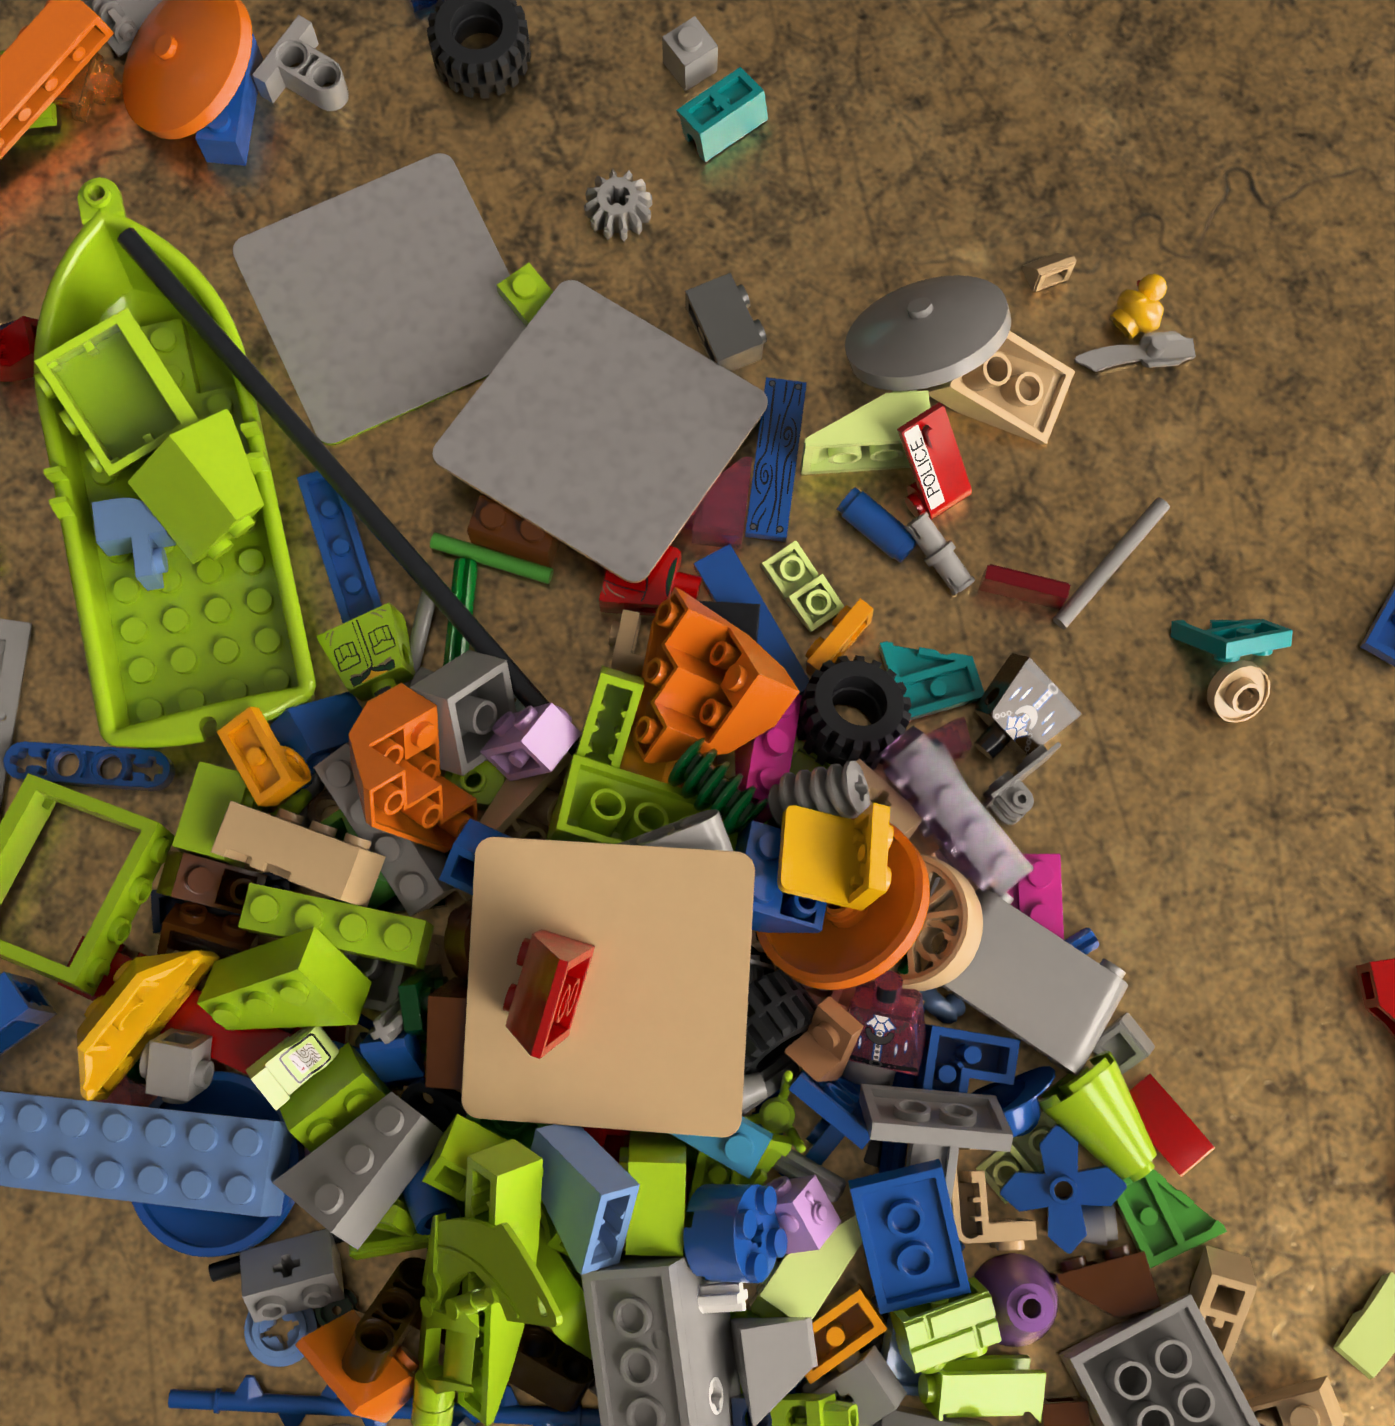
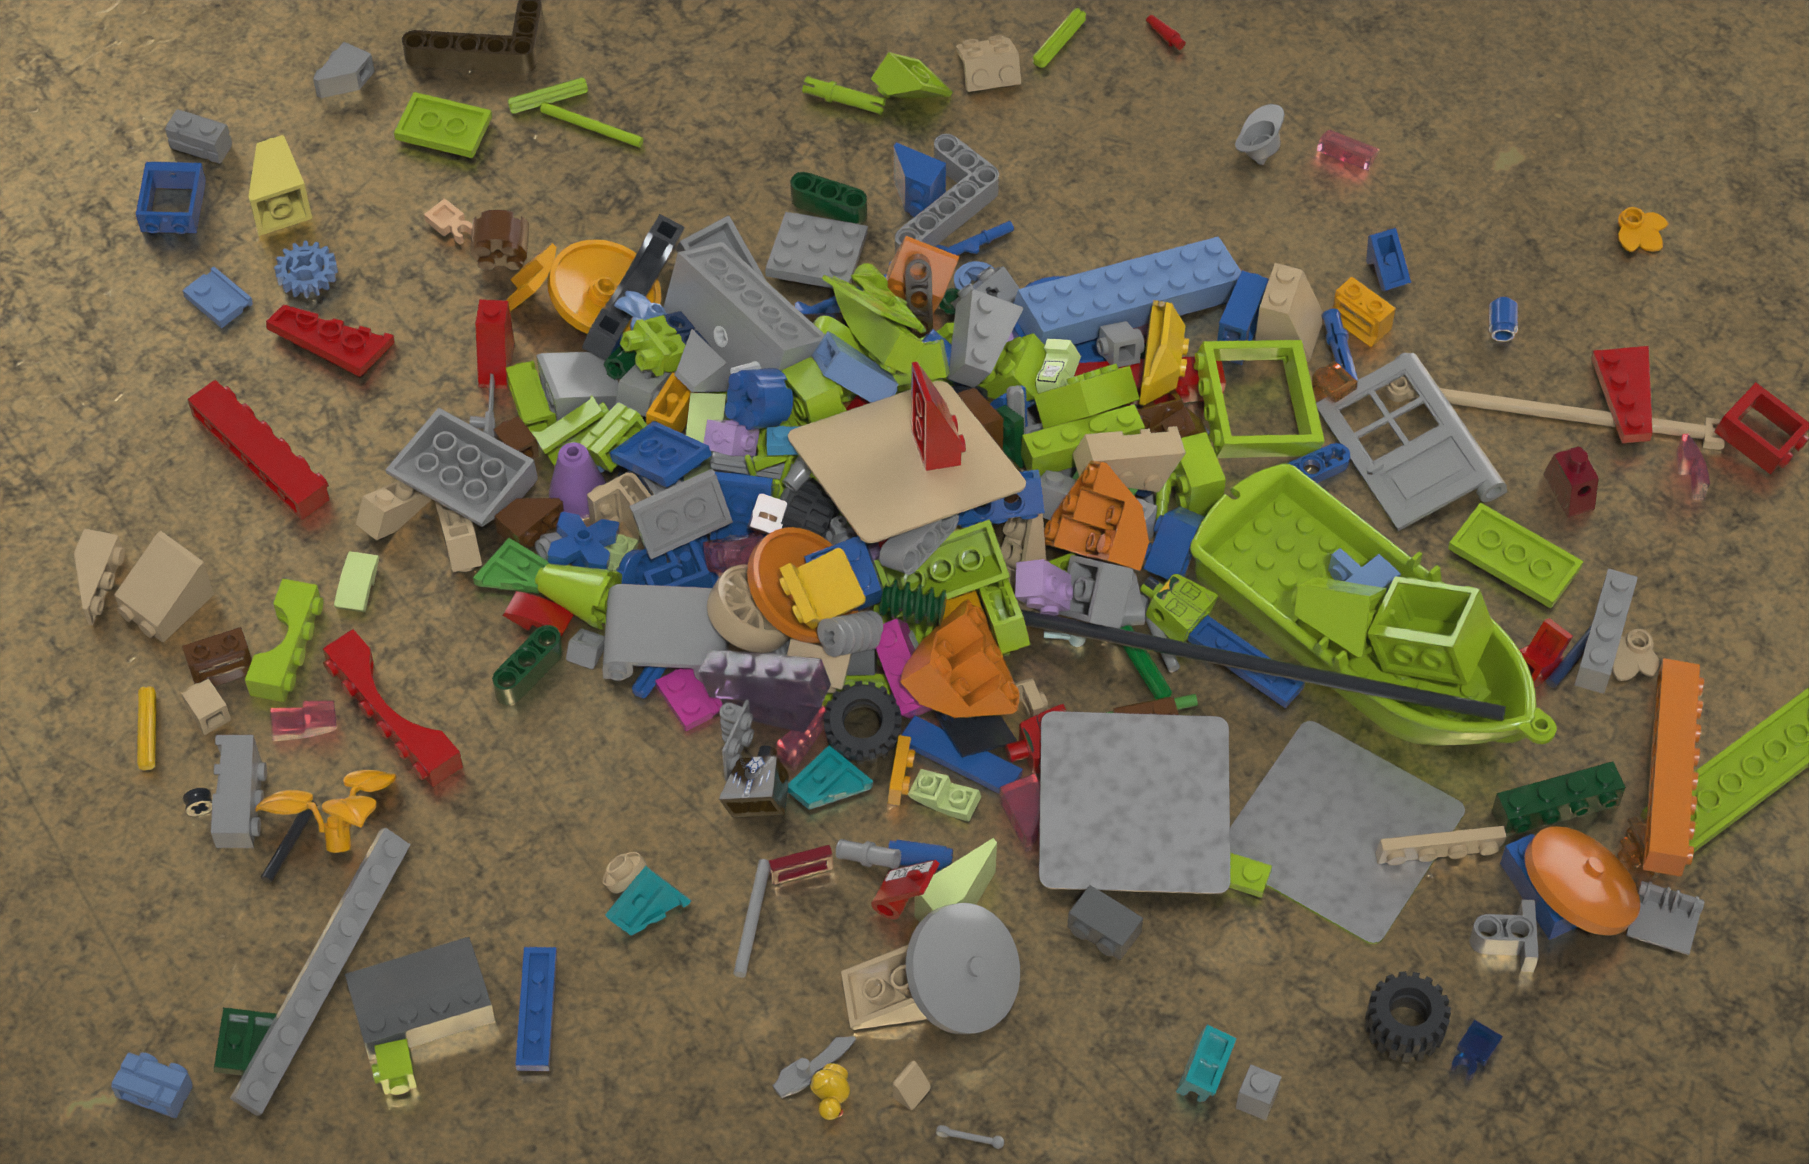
camera: 150 degrees right, 20 degrees down
light orange plate [217,706,312,807] -> none
light grey gear [584,169,652,242] -> none
blue tile [745,377,807,542] -> none
none -> dark green beam [492,625,563,705]
none -> light grey hinge [936,1125,1005,1149]
none -> tan plate [1375,826,1506,865]
none -> dark green brick [1492,761,1626,837]

